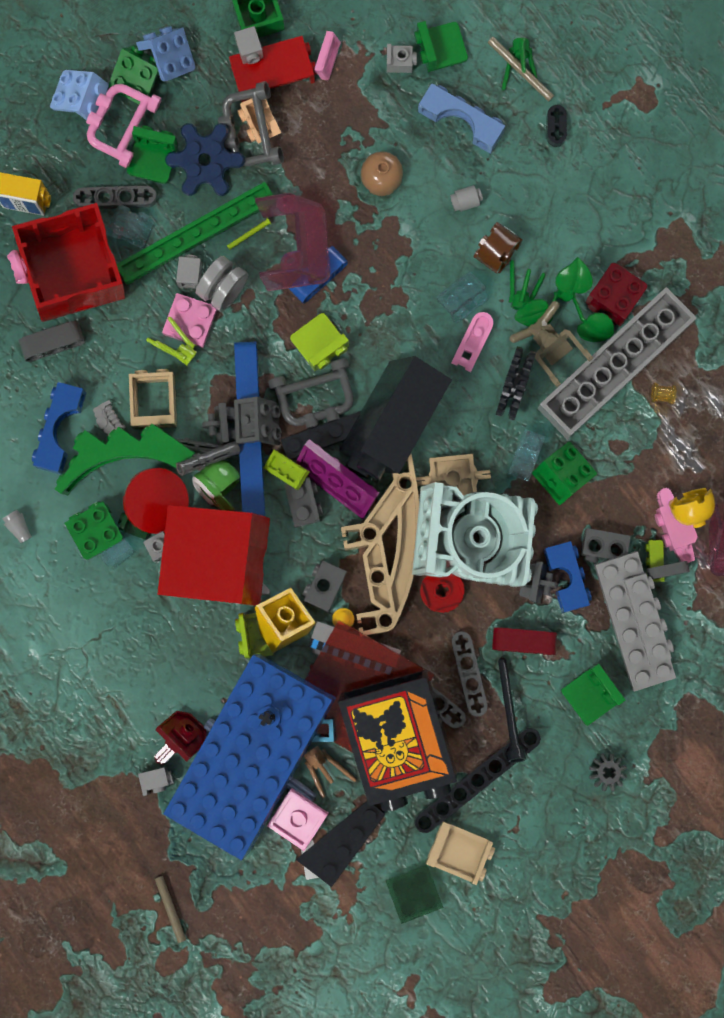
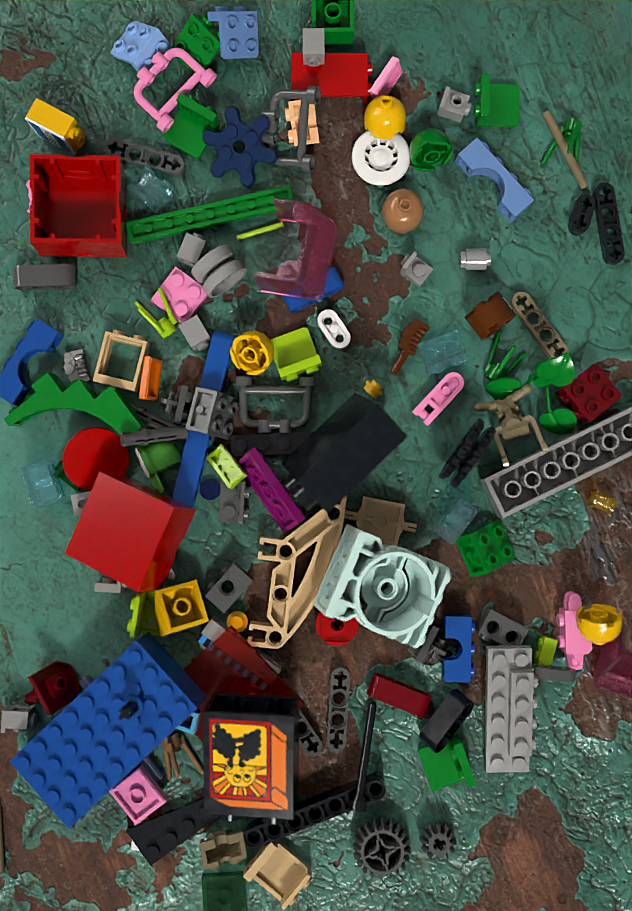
camera: 15 degrees right, 5 degrees up
green bracket [64,501,123,560] -> none
none -> light grey bracket [94,577,128,593]
none -> orange tile [139,356,162,402]
none -> light grey brick [178,315,211,351]
none -> dark tan cylinder [199,828,247,870]
none -> clear blue piece [200,479,221,500]
none -> yellow cylinder [230,331,274,375]
none -> white plate [318,309,350,349]
none -> white wheel [352,130,410,186]
none -> dark grey gear [352,816,411,880]
none -> yellow plate [363,379,383,399]
none -> yellow cylinder [364,95,406,139]
none -> reddish brown piece [389,318,430,376]
none -> light grey bracket [400,251,433,288]
none -> green cylinder [409,128,453,172]
none -> black beam [419,689,474,753]
none -> dark tan beam [510,292,569,359]
none -> black beam [592,183,625,266]

